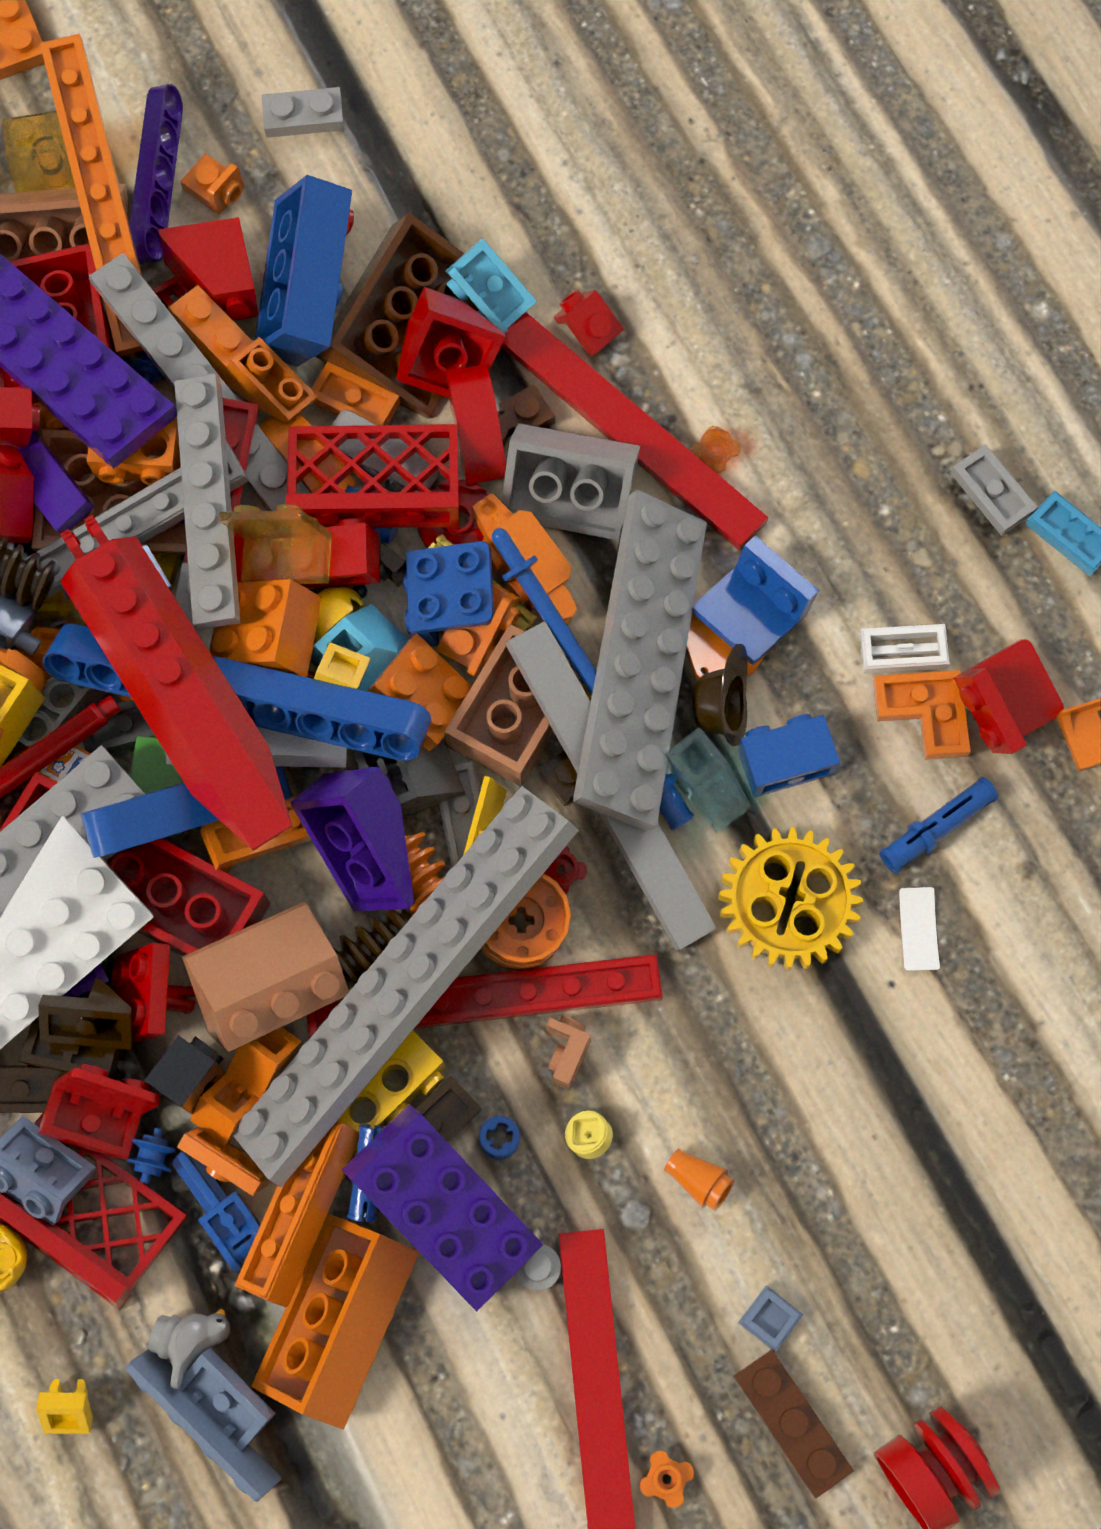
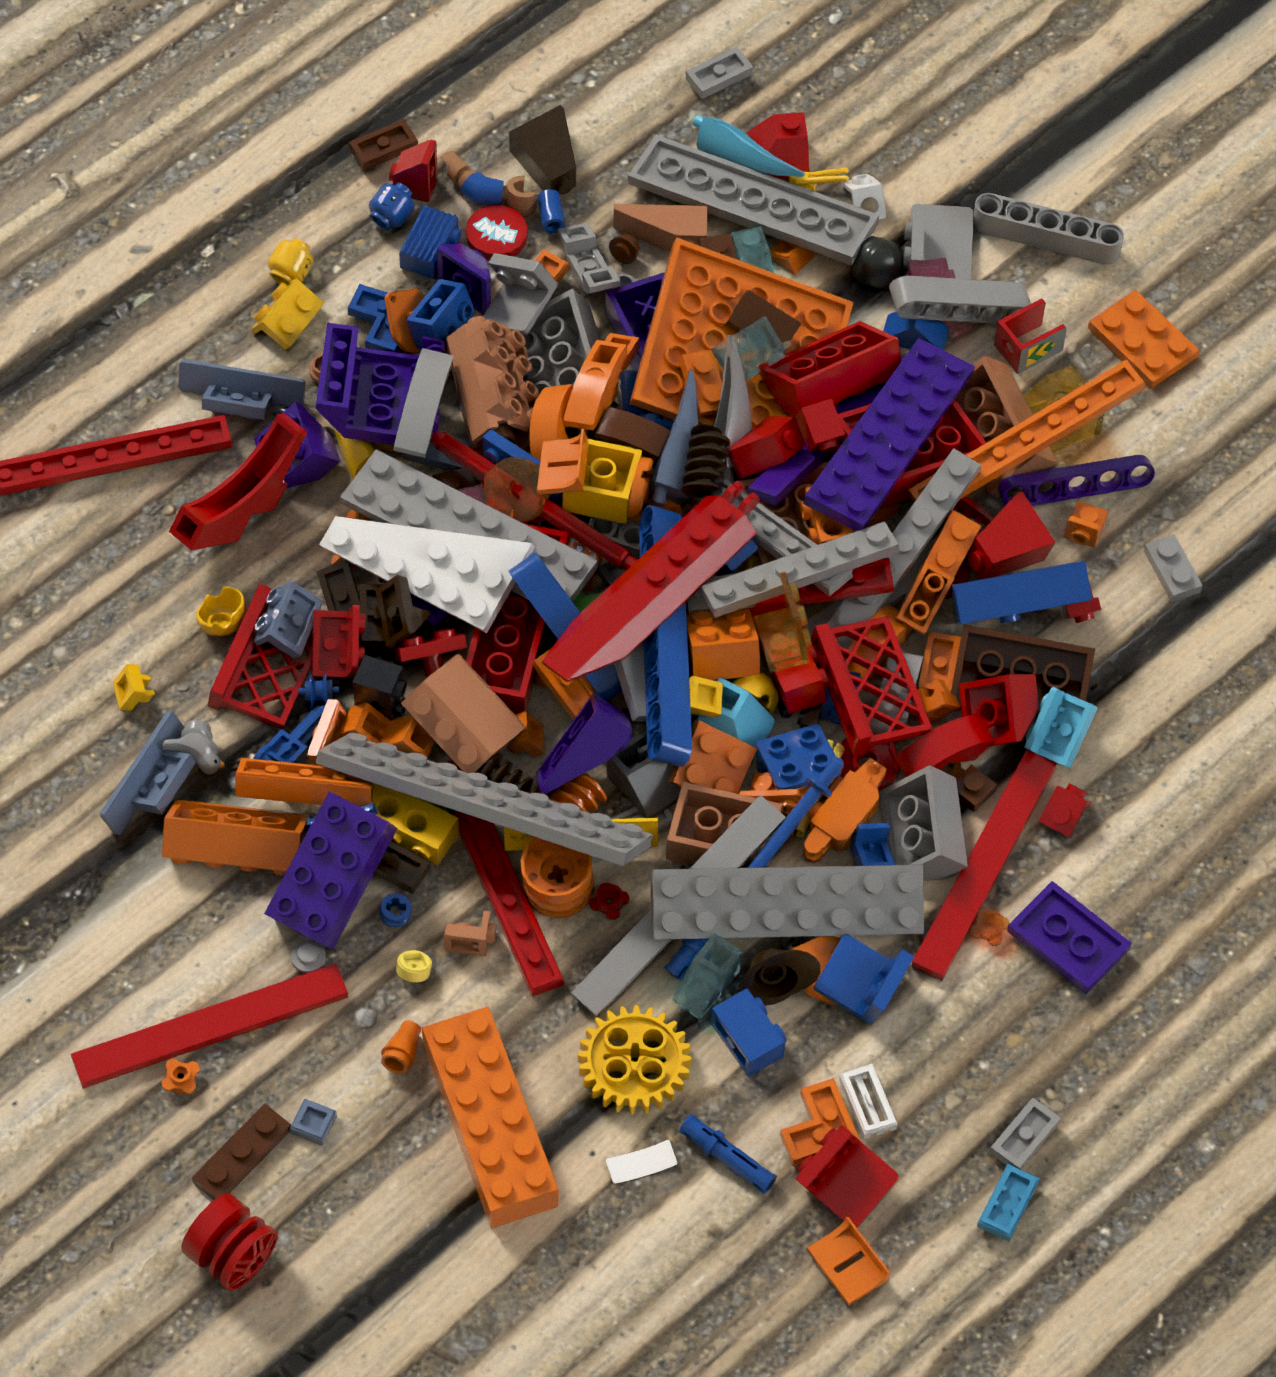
camera: 70 degrees right, 15 degrees down
none -> orange brick [422,1006,559,1229]
none -> orange tile [507,711,545,758]
none -> blue bracket [850,823,896,866]
none -> orange tile [917,679,961,721]
none -> dark purple plate [1007,881,1132,994]

